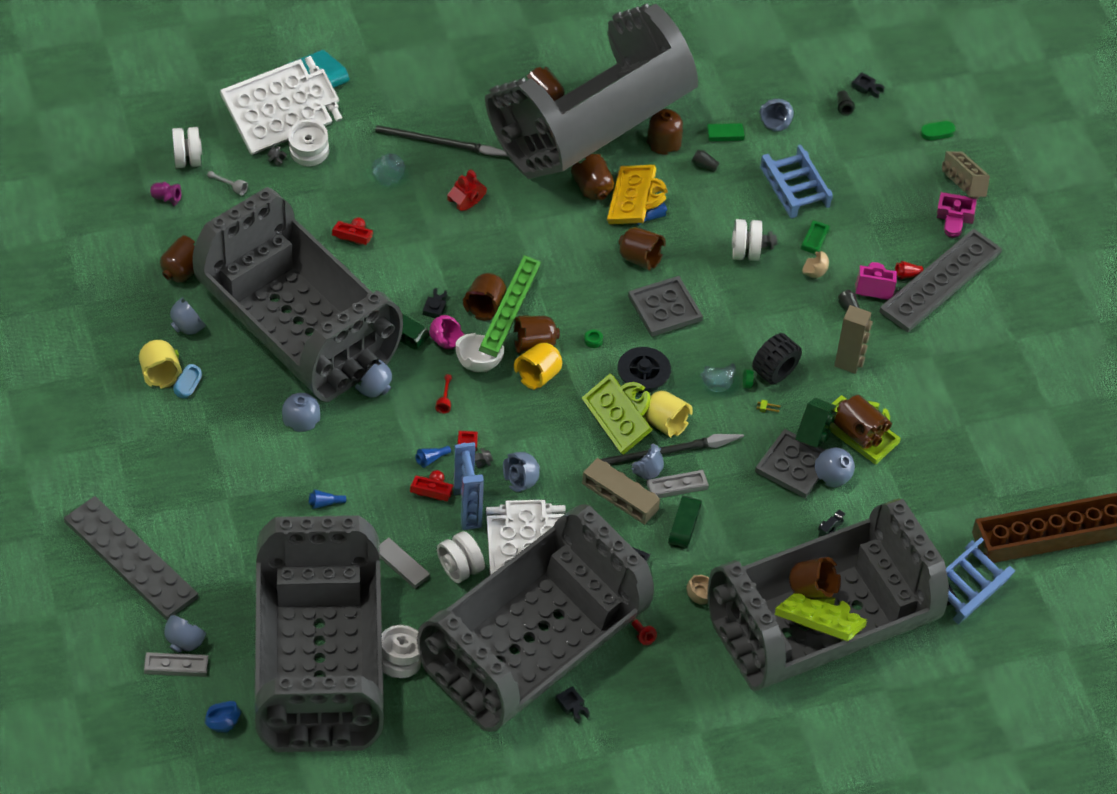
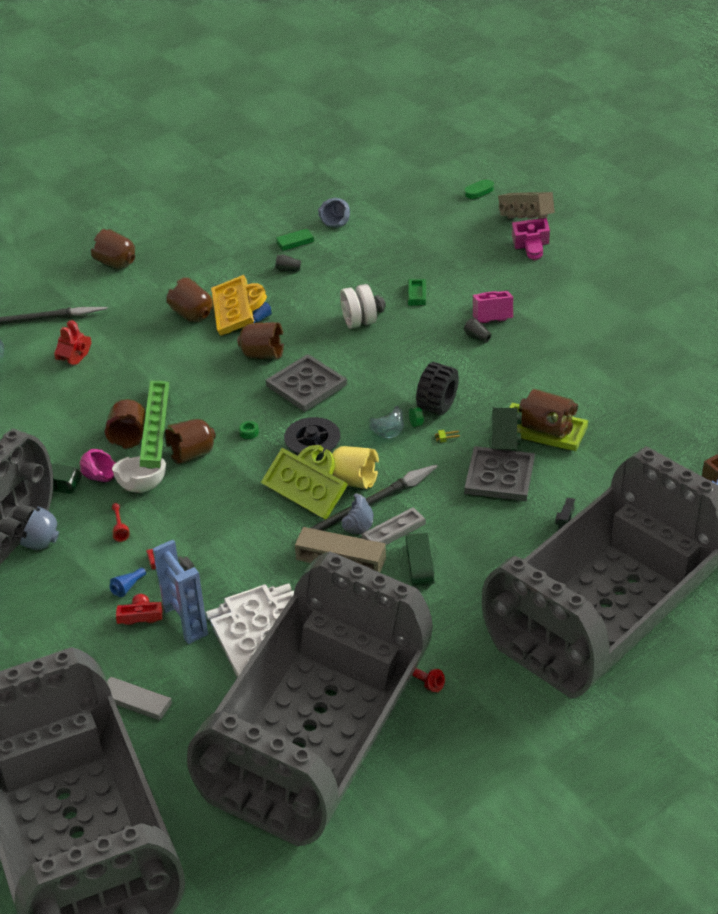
camera: 15 degrees left, 10 degrees down
blue cone [309,489,346,509] -> none
white wheel [382,625,421,678] -> none
black plate [423,288,447,318] -> none
white wheel [437,531,485,583] -> none
dark grey cylinder [485,3,698,179] -> none
sand blue cylinder [503,452,540,492] -> none
yellow cylinder [514,343,563,390] -> none
black plate [555,686,590,724] -> none
reddish brown cylinder [646,109,683,155] -> none
tan hair [686,575,709,604] -> none
medium blue fence [760,145,833,218] -> none
lime plate [774,594,867,641] -> none
reddish brown cylinder [789,557,841,599] -> none
tan hair [802,251,829,278] -> none
sand blue cylinder [815,447,855,488] -> none
dark tan brick [834,305,873,374] -> none
pearl dark grey cone [837,90,855,115] -> none
black plate [851,72,885,98] -> none
dark grey plate [879,228,1002,333] -> none
red cone [895,261,923,279] -> none

